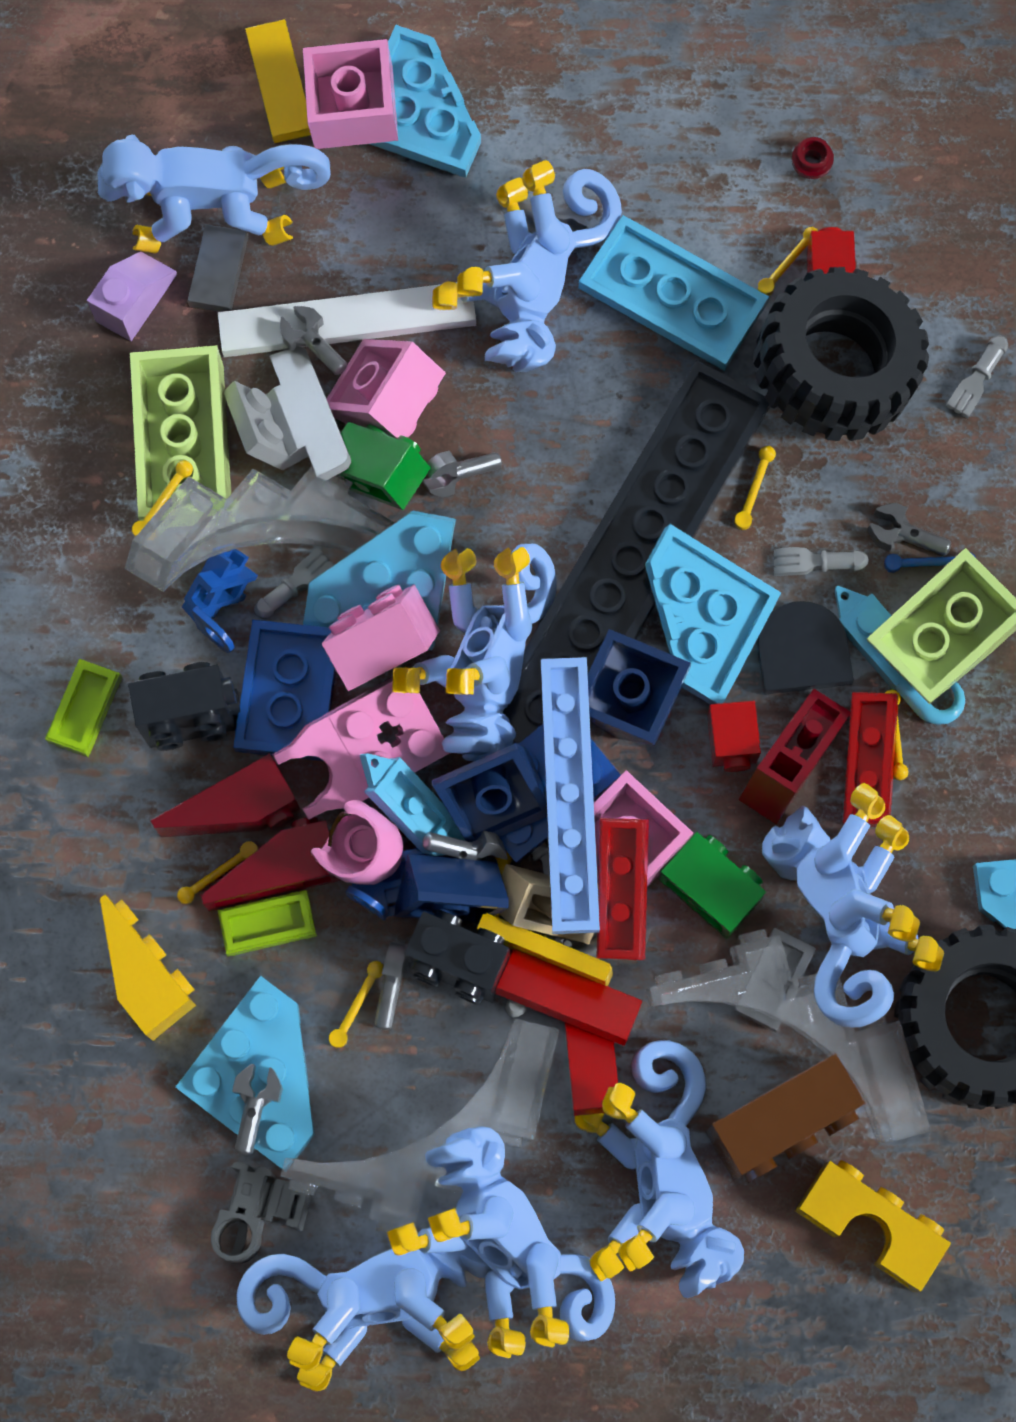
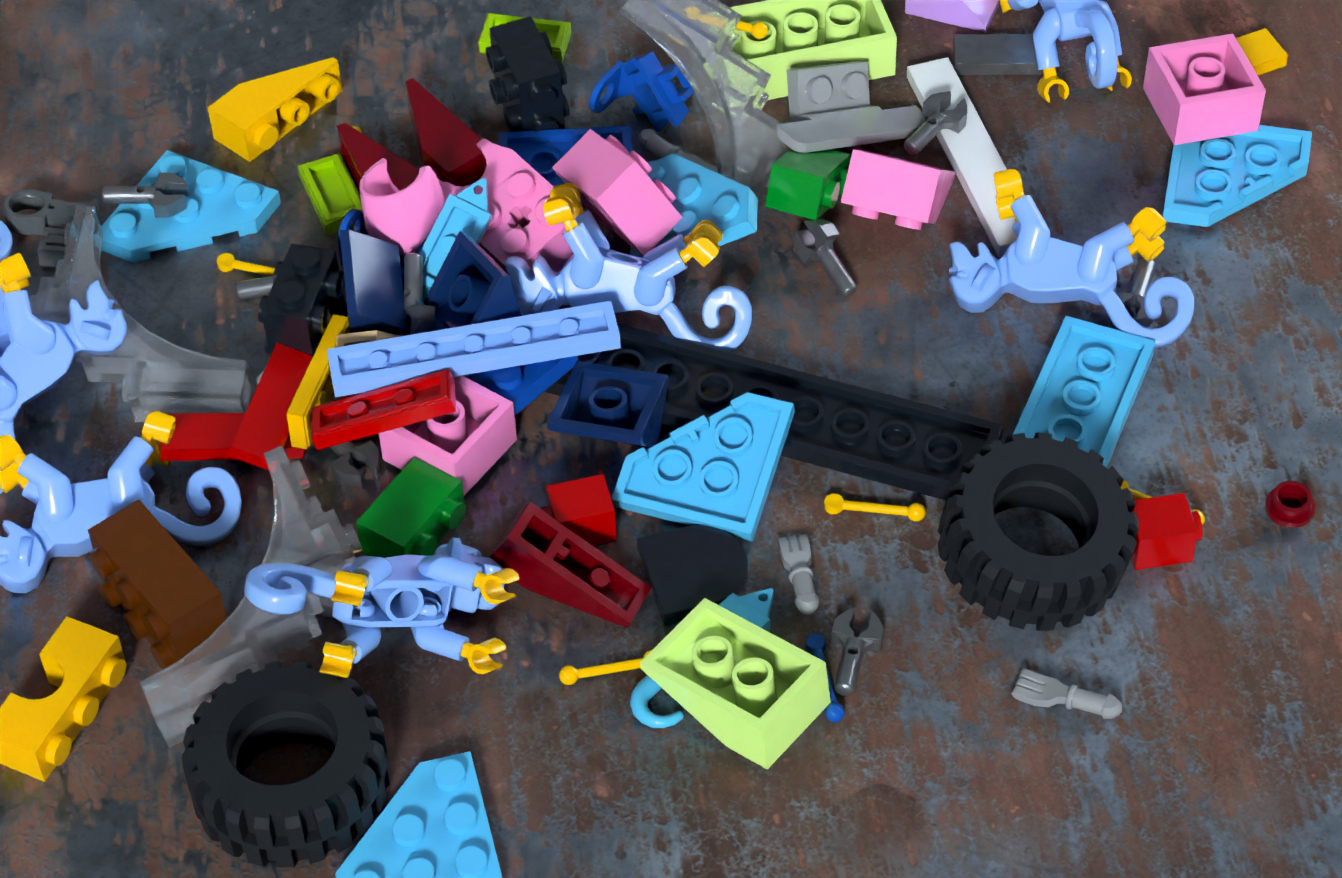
camera: 80 degrees right, 25 degrees down
red tile [843,692,899,827] -> none

